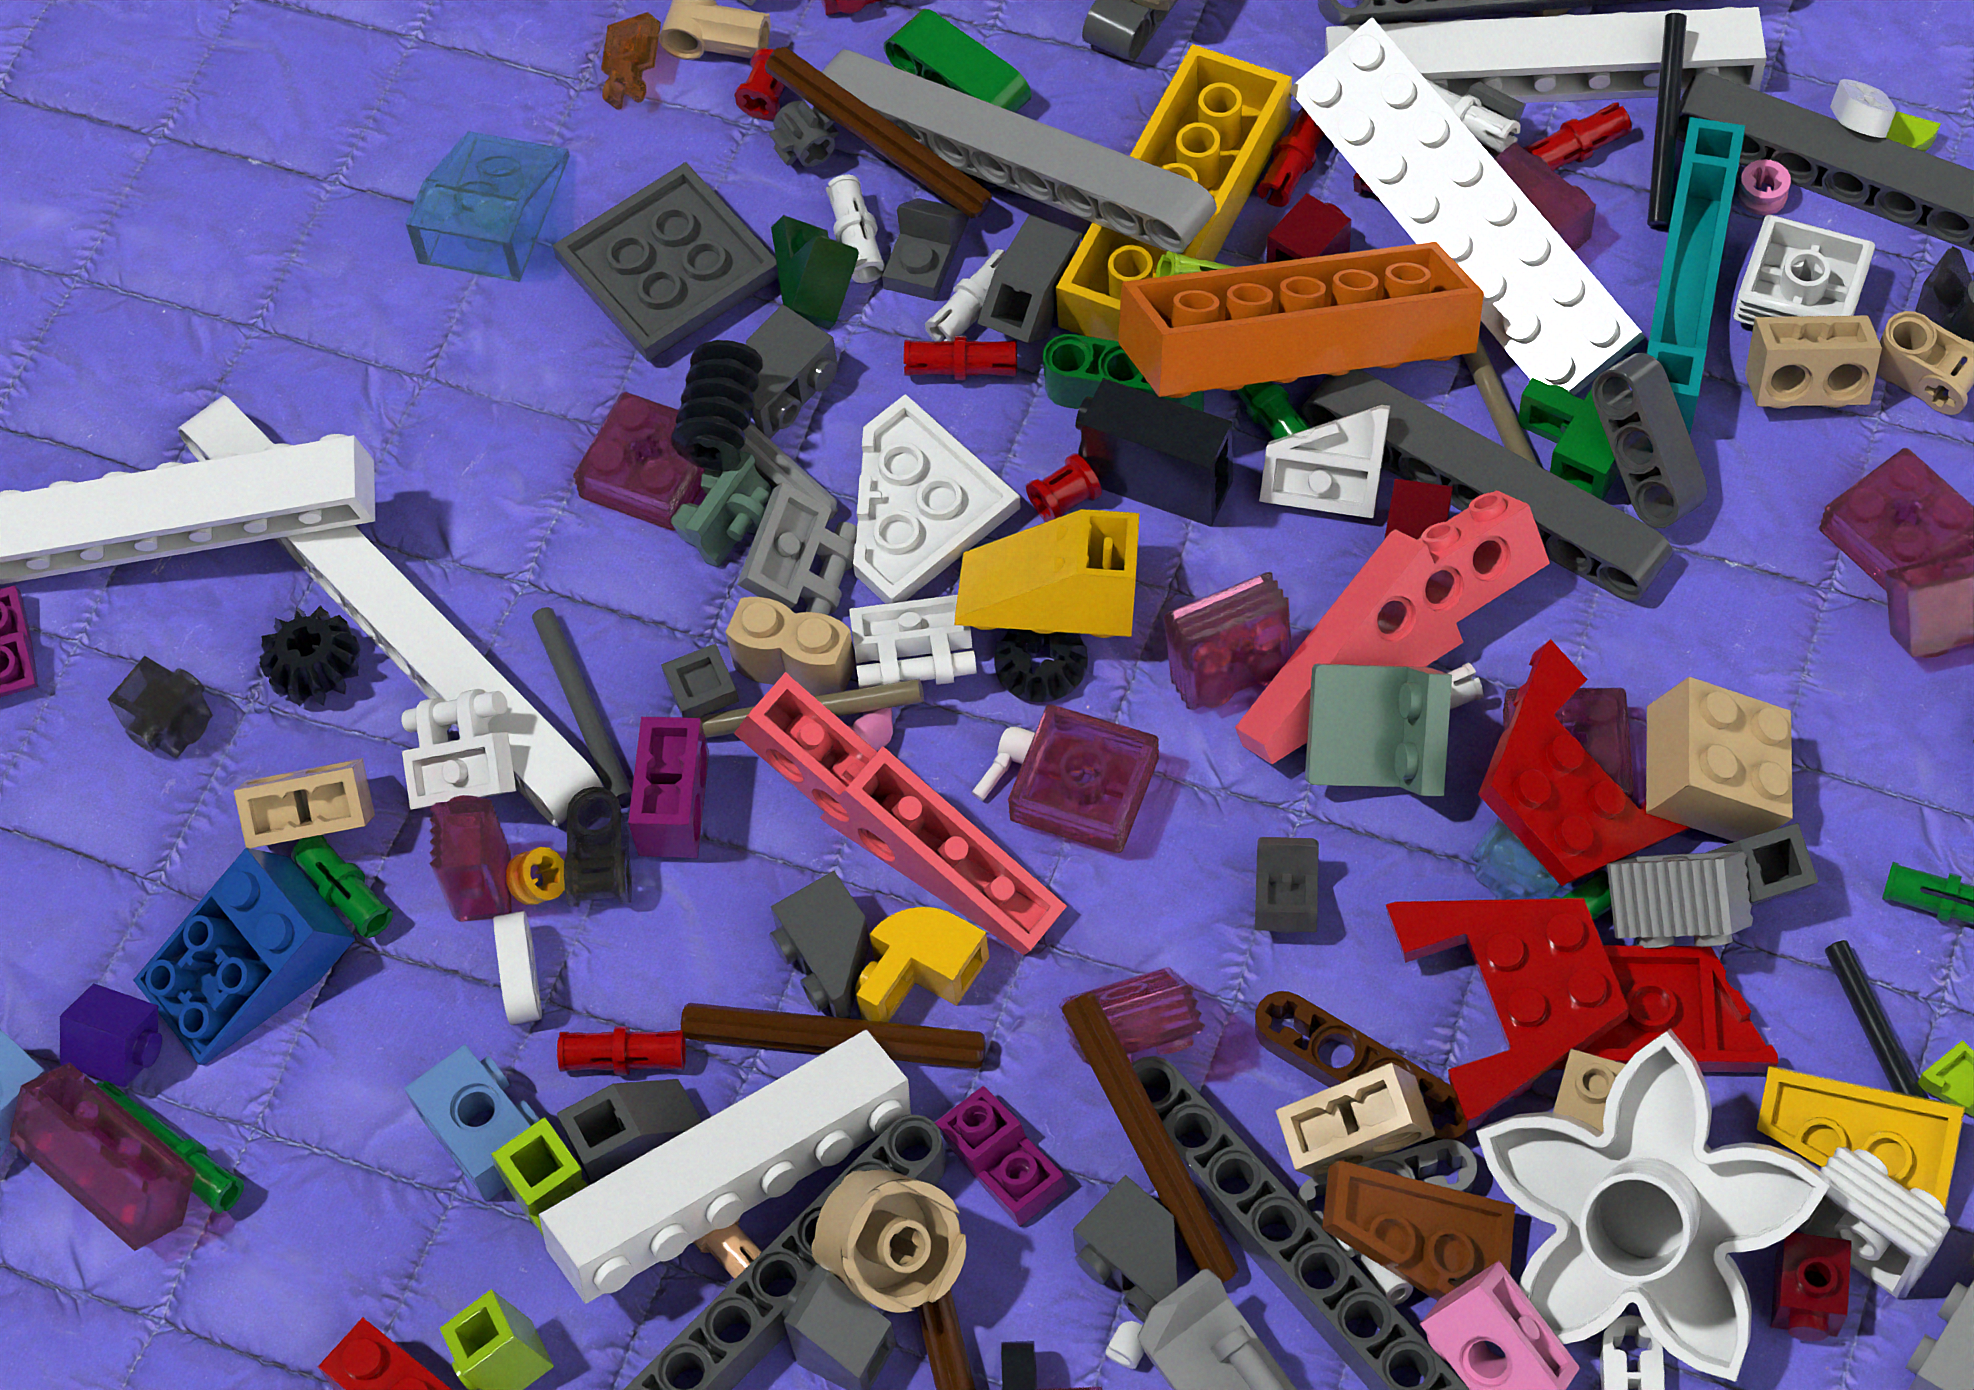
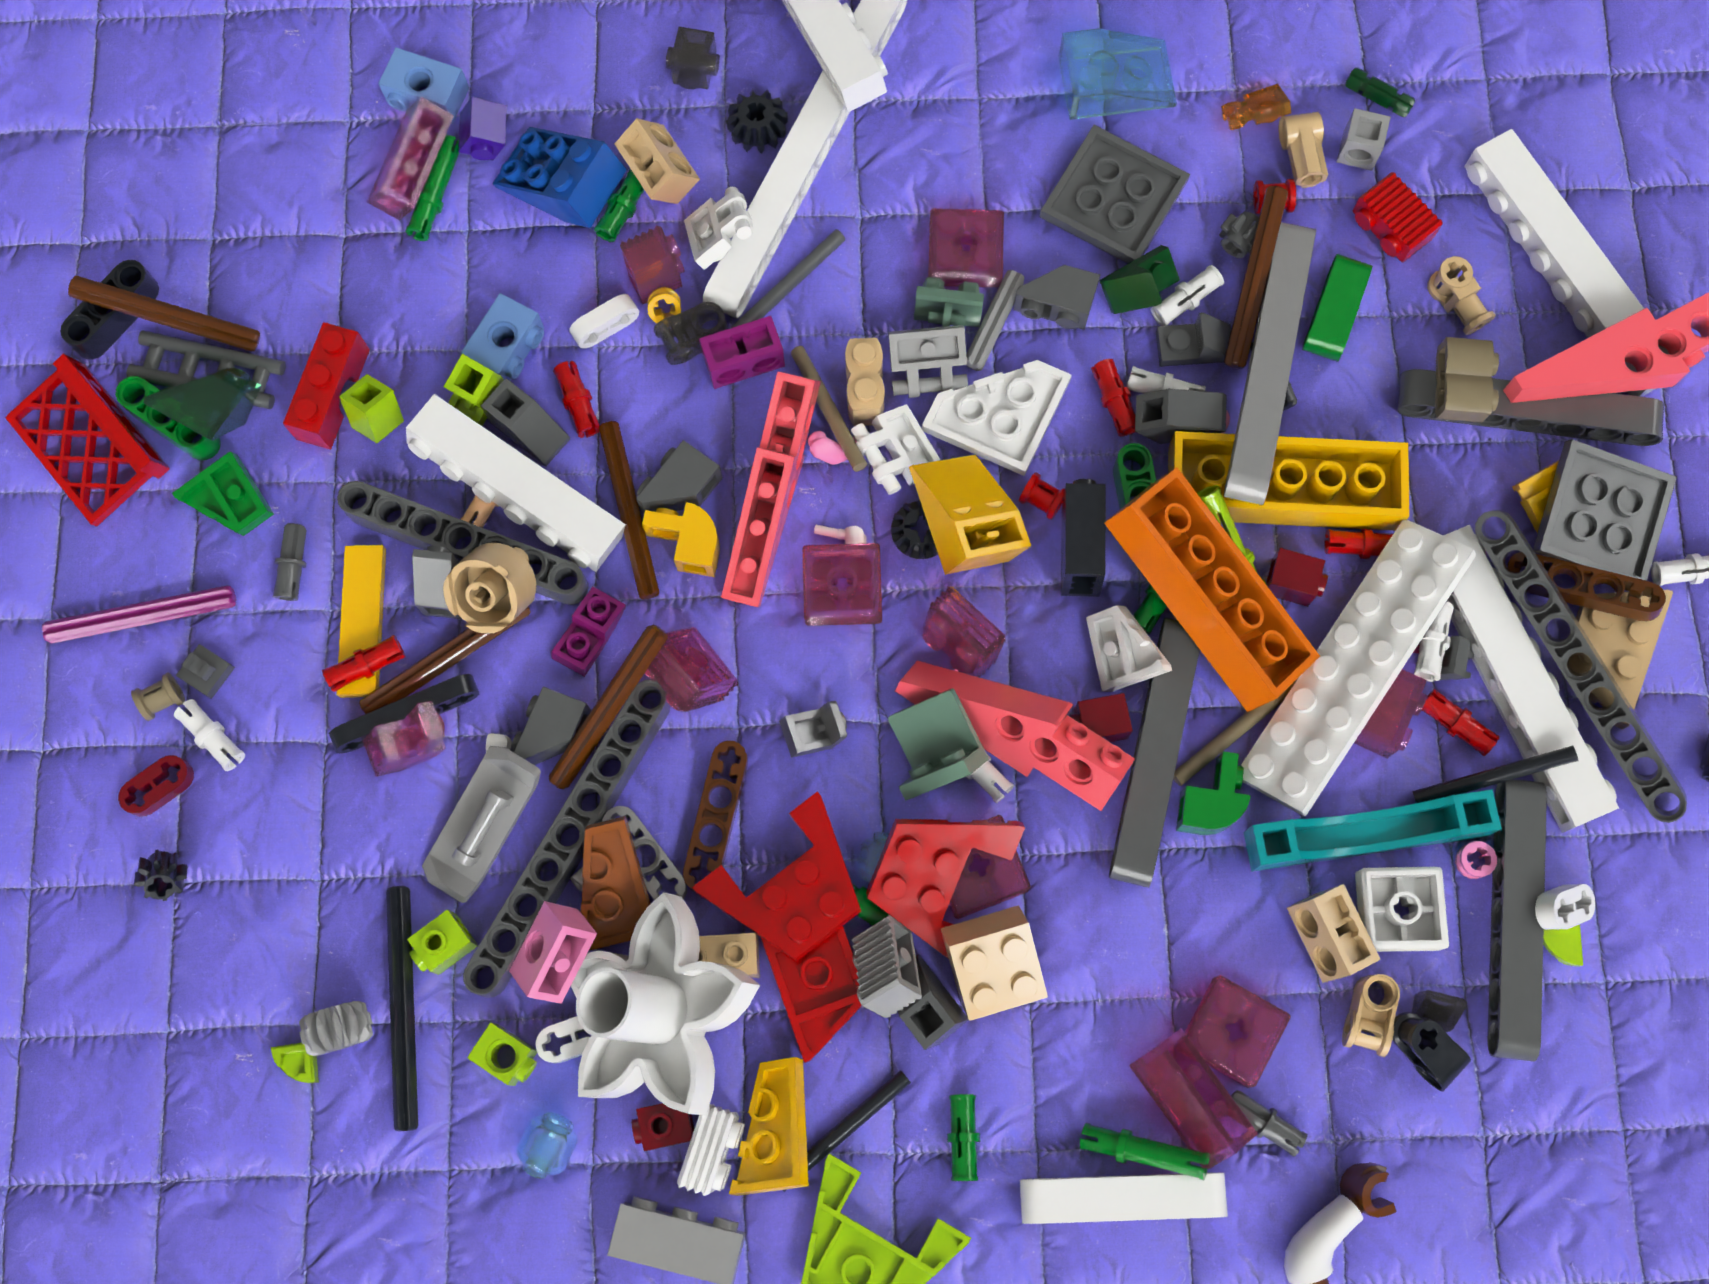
camera: 65 degrees right, 15 degrees up
dark grey tile [661,643,739,718] -> none
black piece [671,340,763,471] -> none
tan brick [1275,1063,1436,1177] -> none
dark grey beam [1591,353,1707,528] -> none

